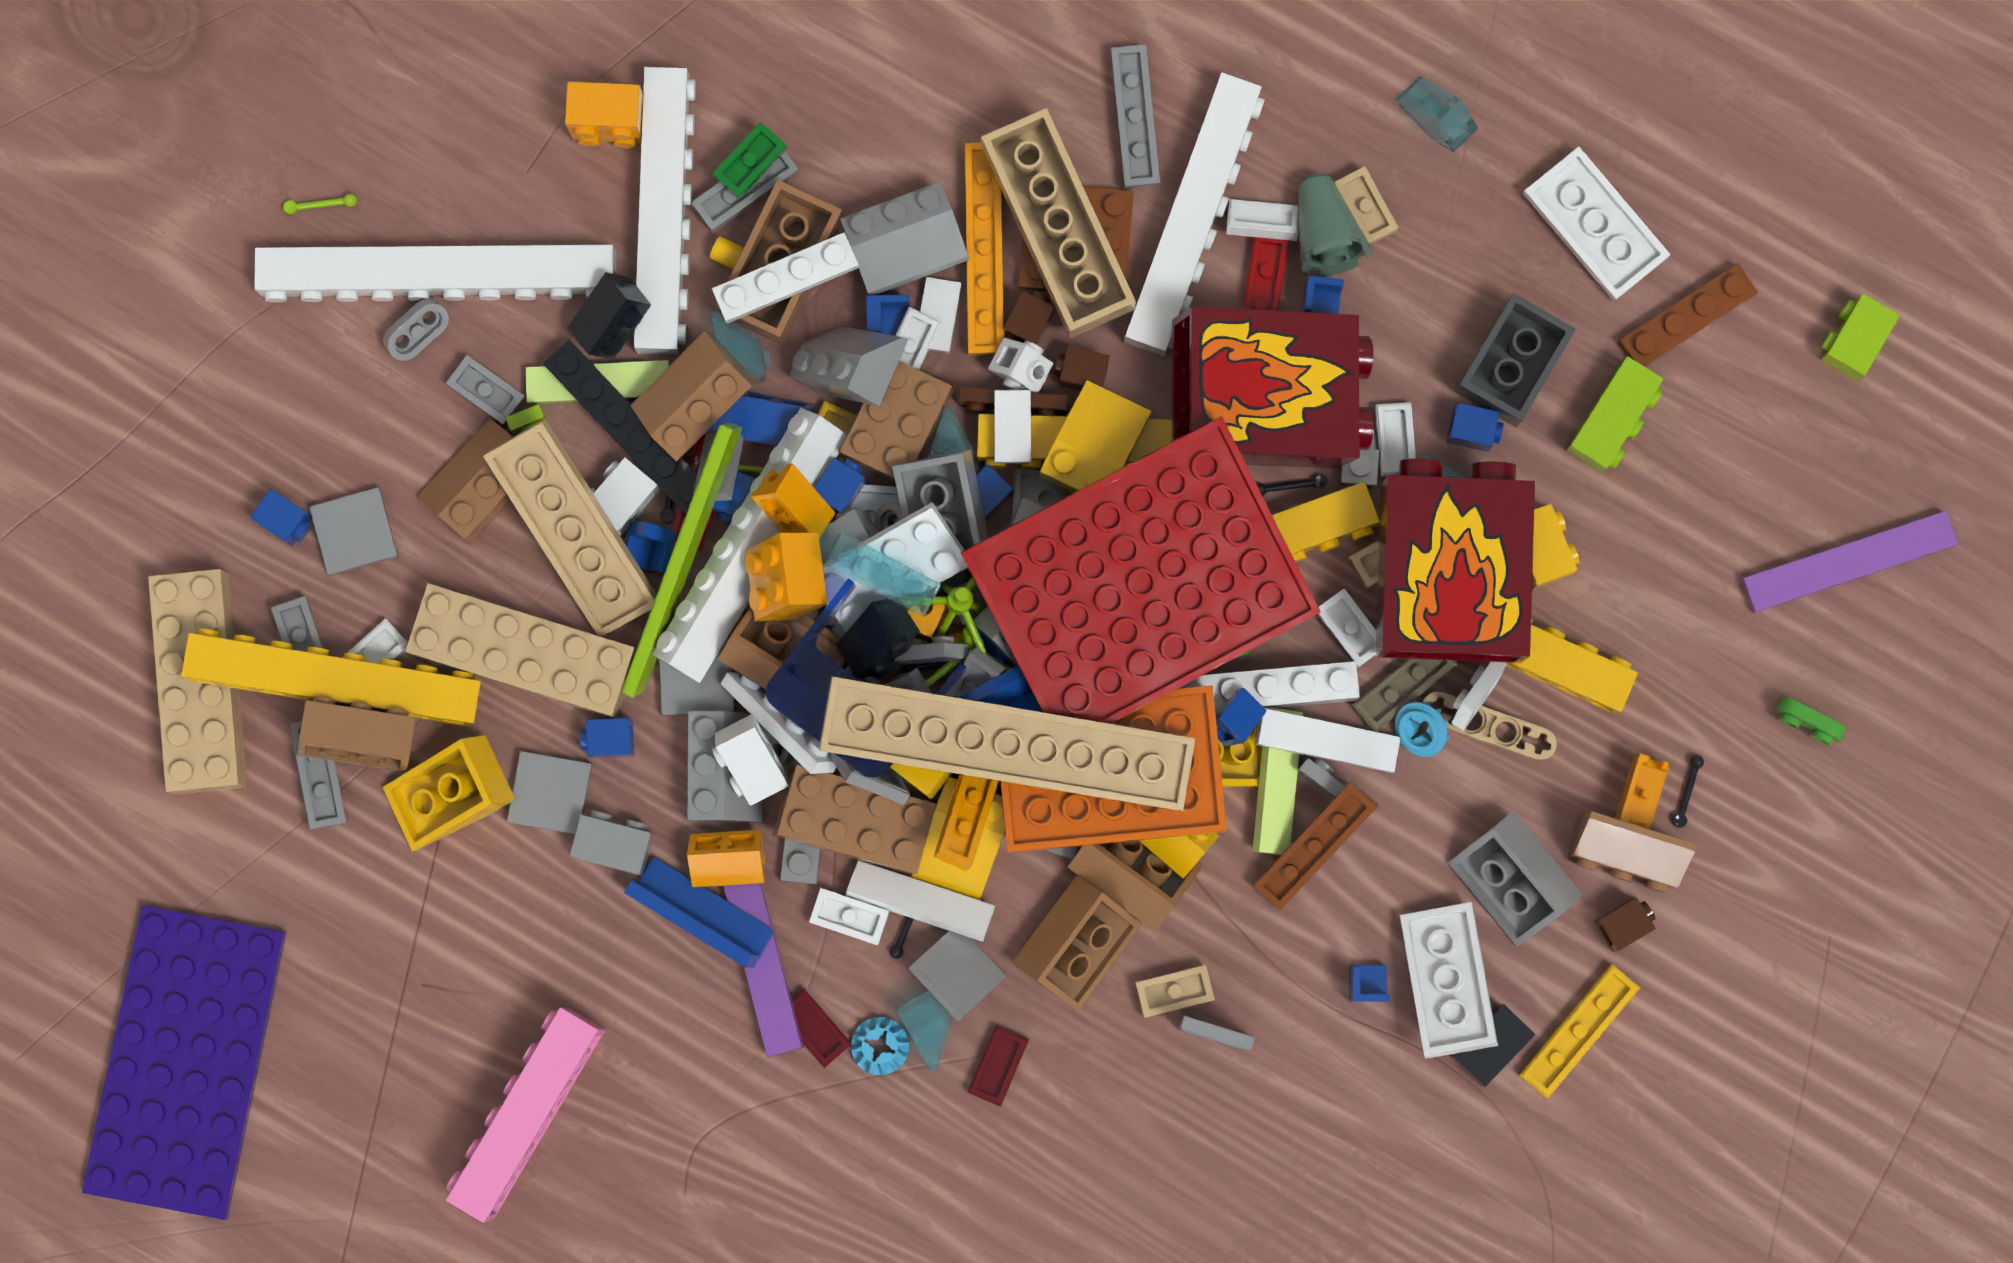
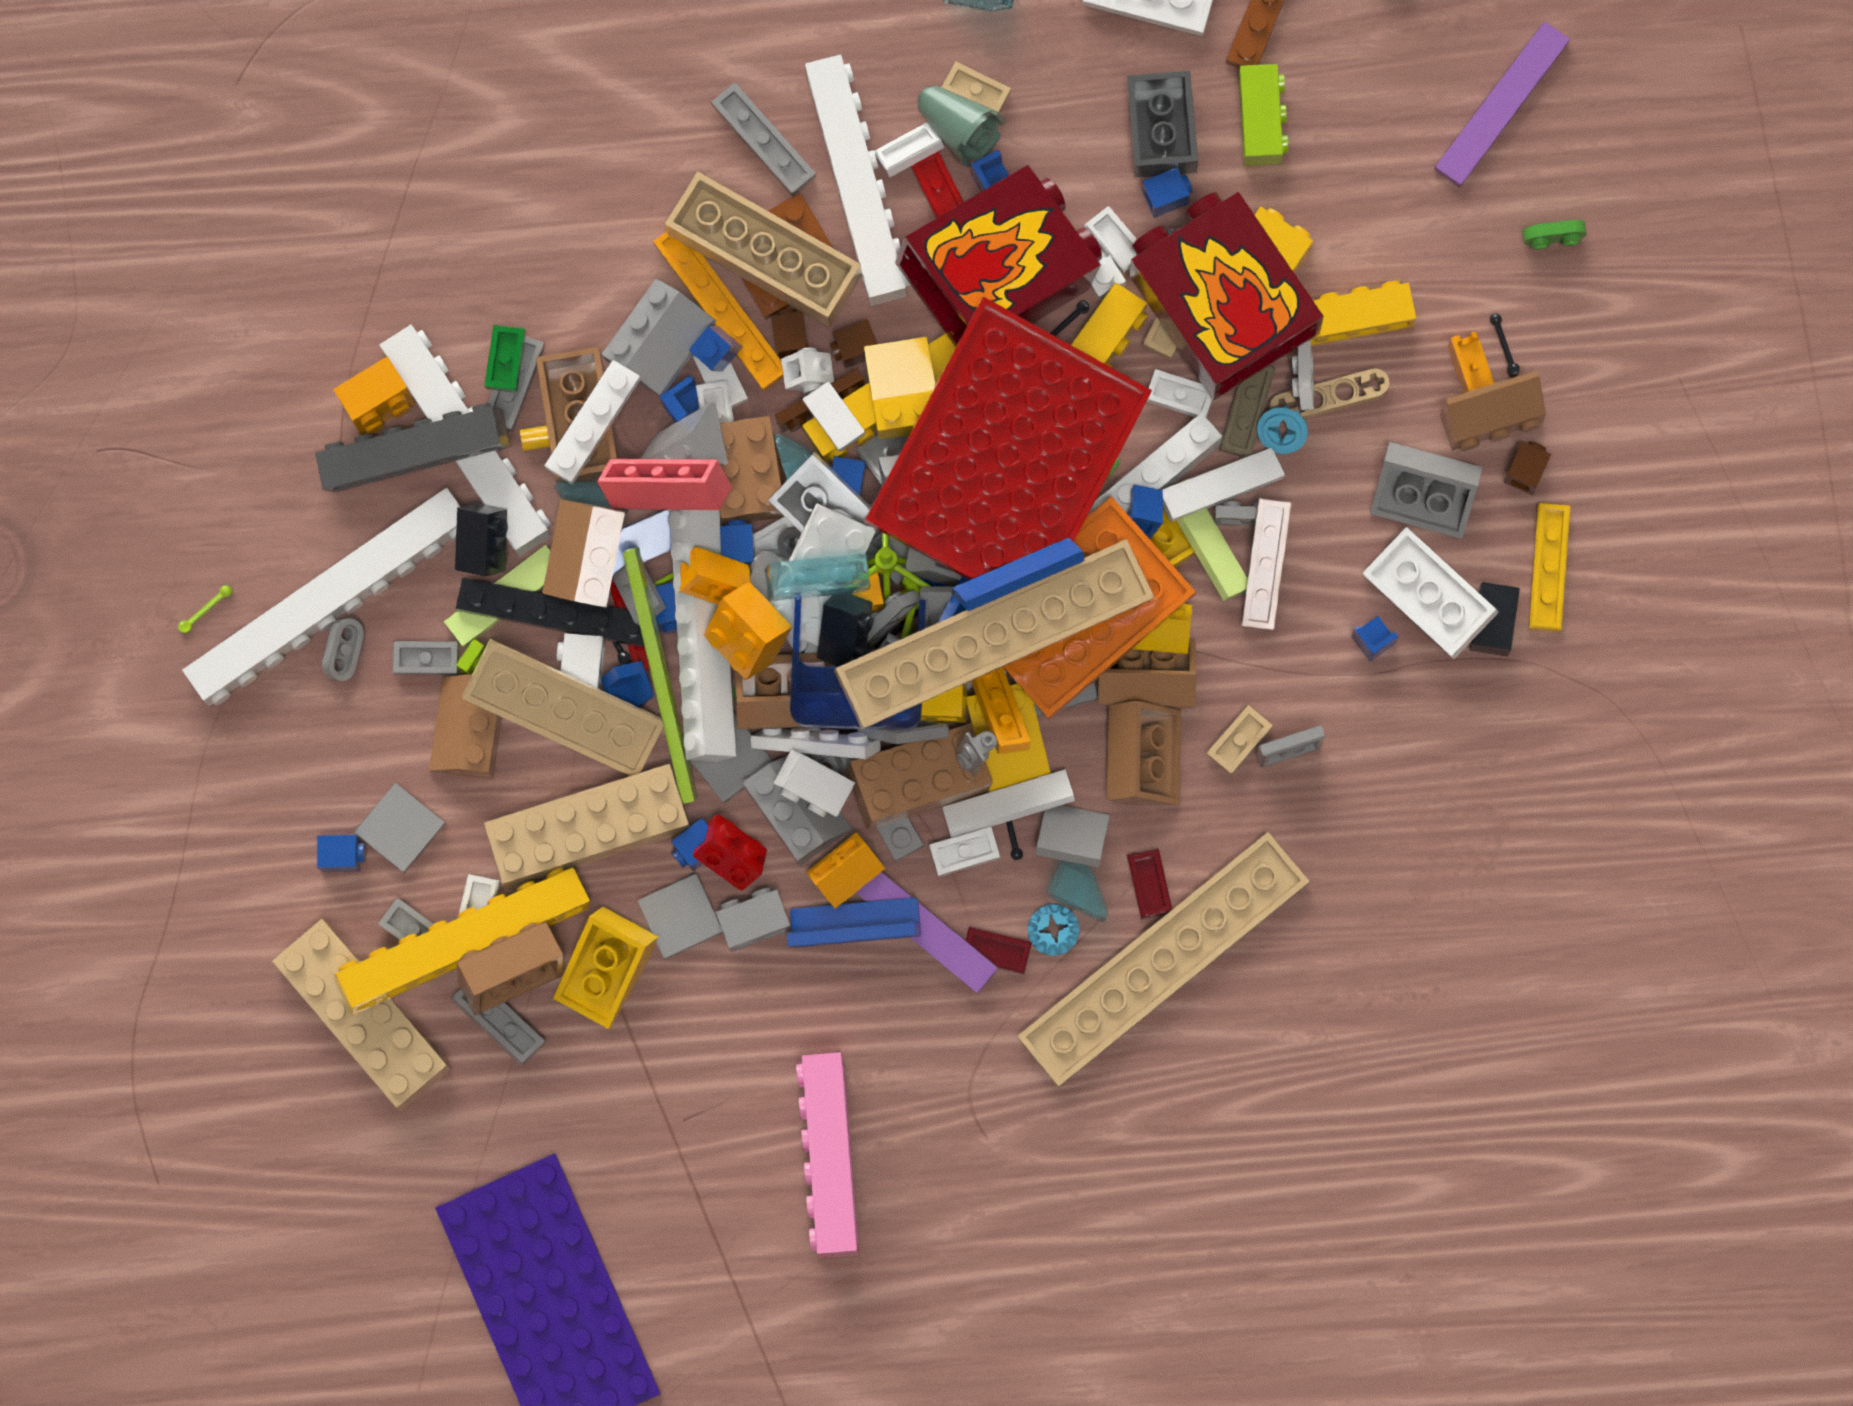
camera: 30 degrees left, 5 degrees down
none -> dark grey brick [315,403,510,493]
none -> coral brick [597,459,732,510]
none -> blue brick [689,326,742,371]
none -> red bracket [693,814,767,890]
none -> blue tile [953,538,1085,611]
none -> light grey hinge [956,731,997,777]
none -> tan plate [1017,832,1310,1088]

